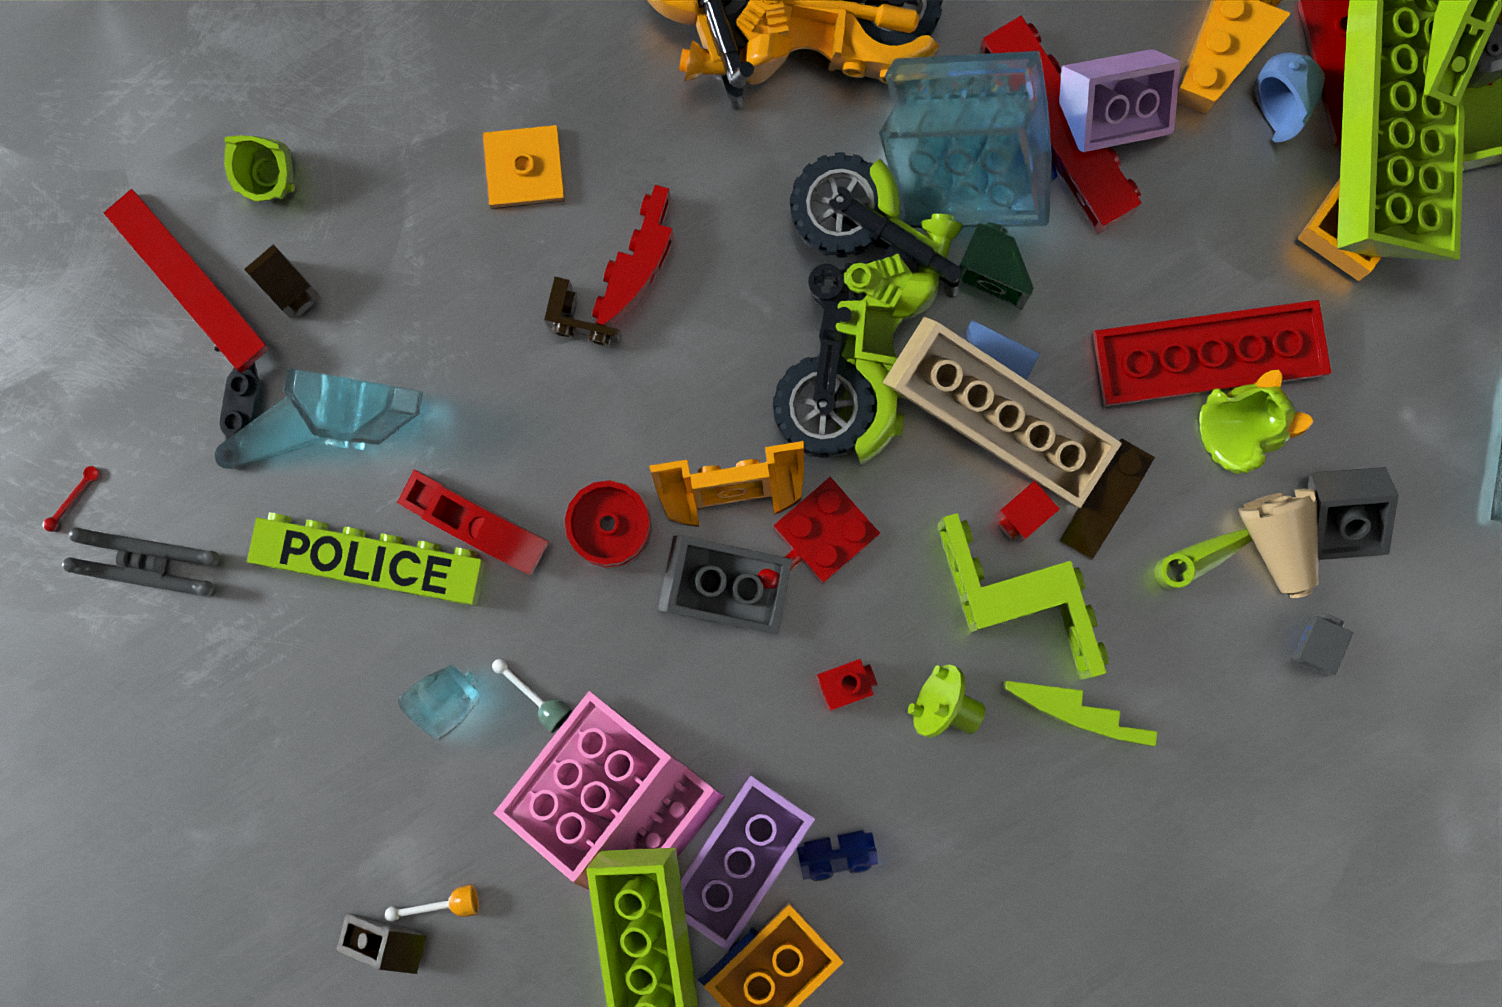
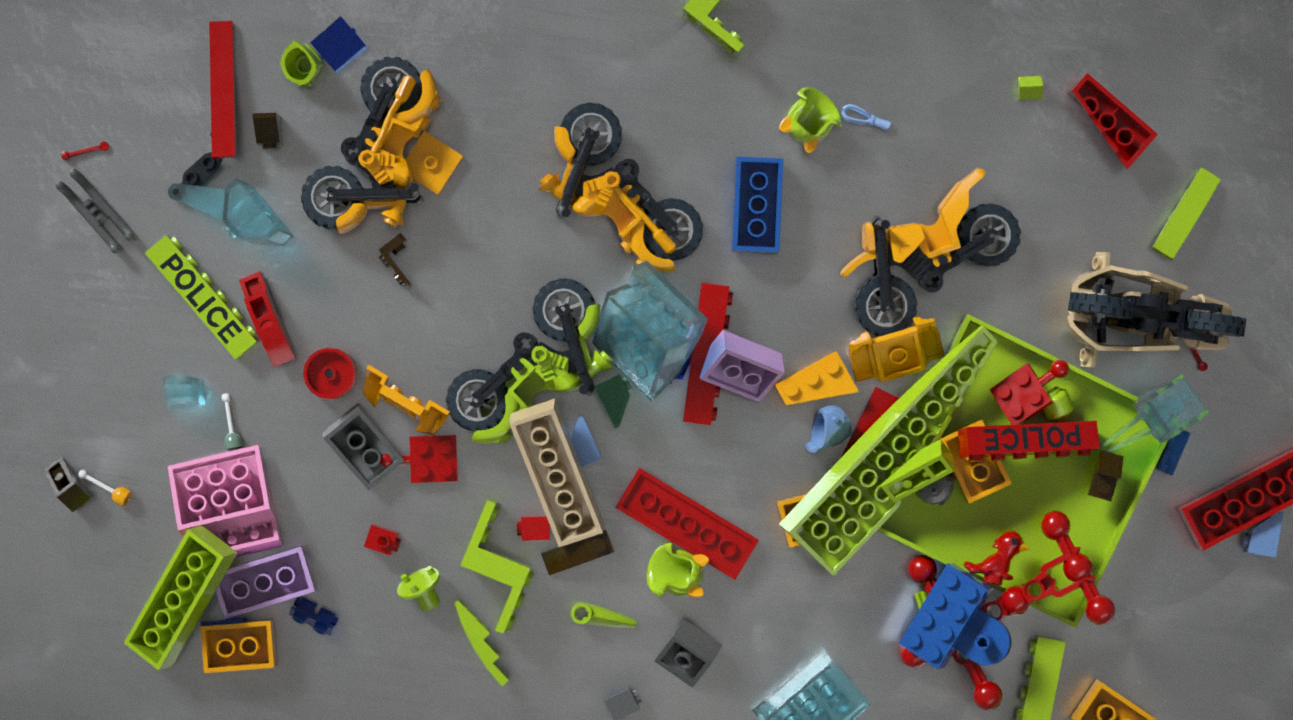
camera: 35 degrees right, 5 degrees up
red slope [592,185,674,327] -> none
tan cone [1239,489,1319,598] -> none
none -> piece [301,56,442,234]
none -> clear blue piece [310,16,366,72]

